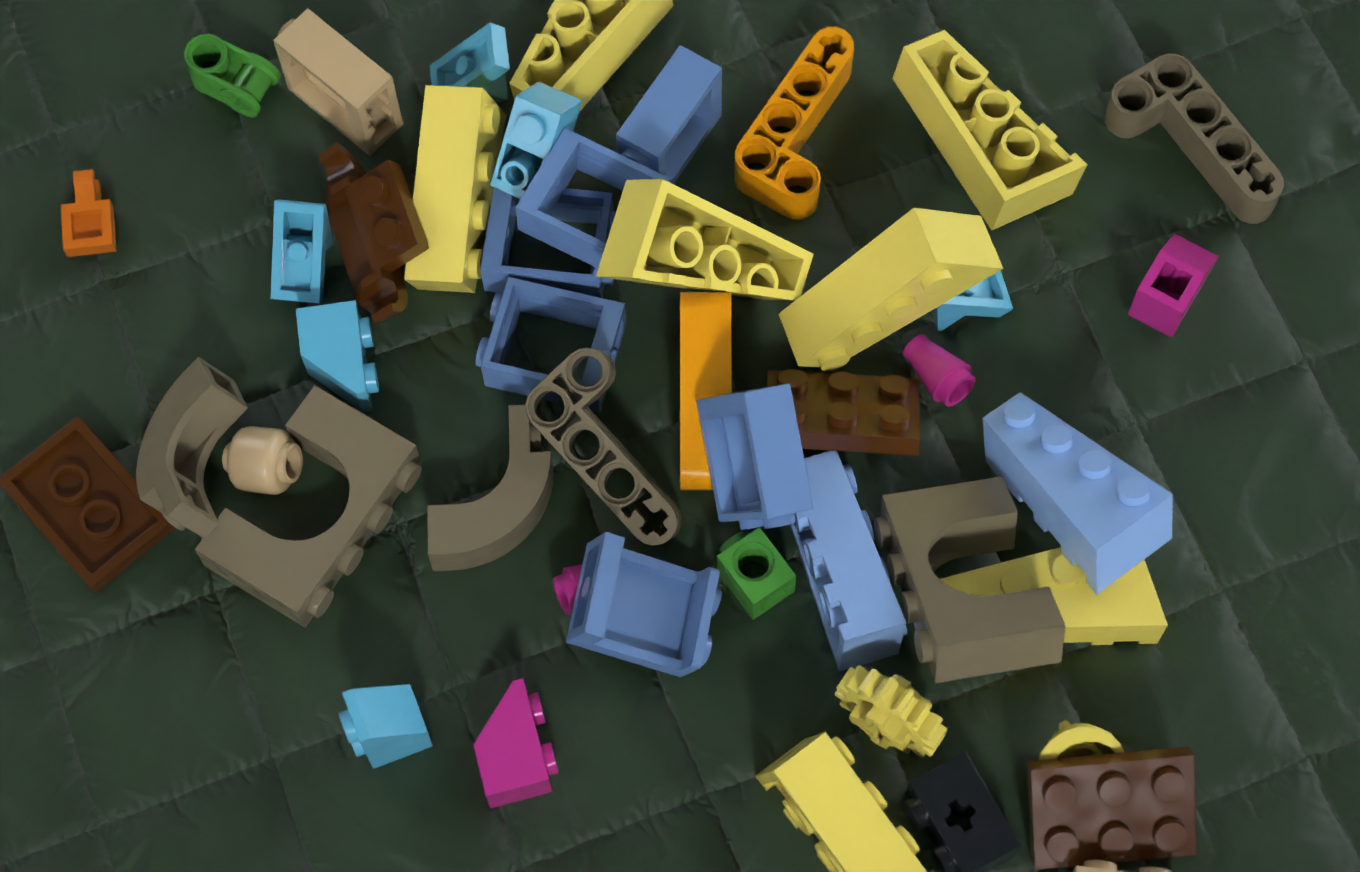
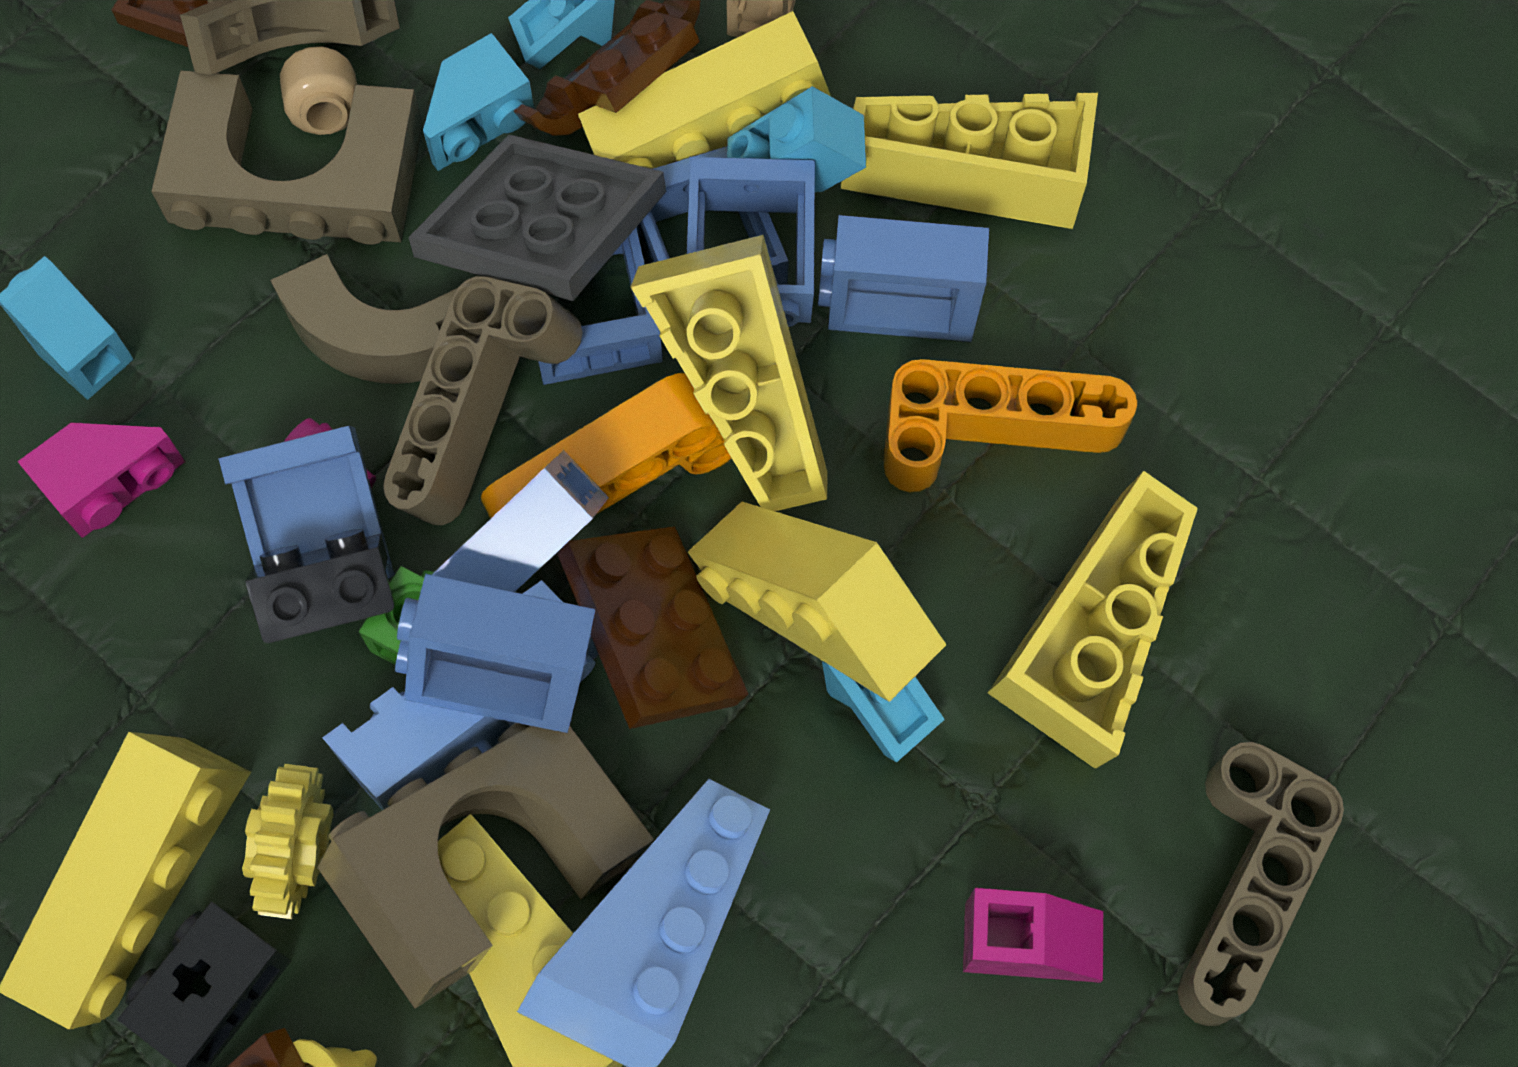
camera: 60 degrees right, 0 degrees up
medium azure slope [430,22,510,103] -> none
dark pink cone [903,334,976,407] -> none
none -> black bracket [245,529,395,643]
none -> medium blue window [395,574,595,733]
none -> dark grey plate [409,135,666,301]

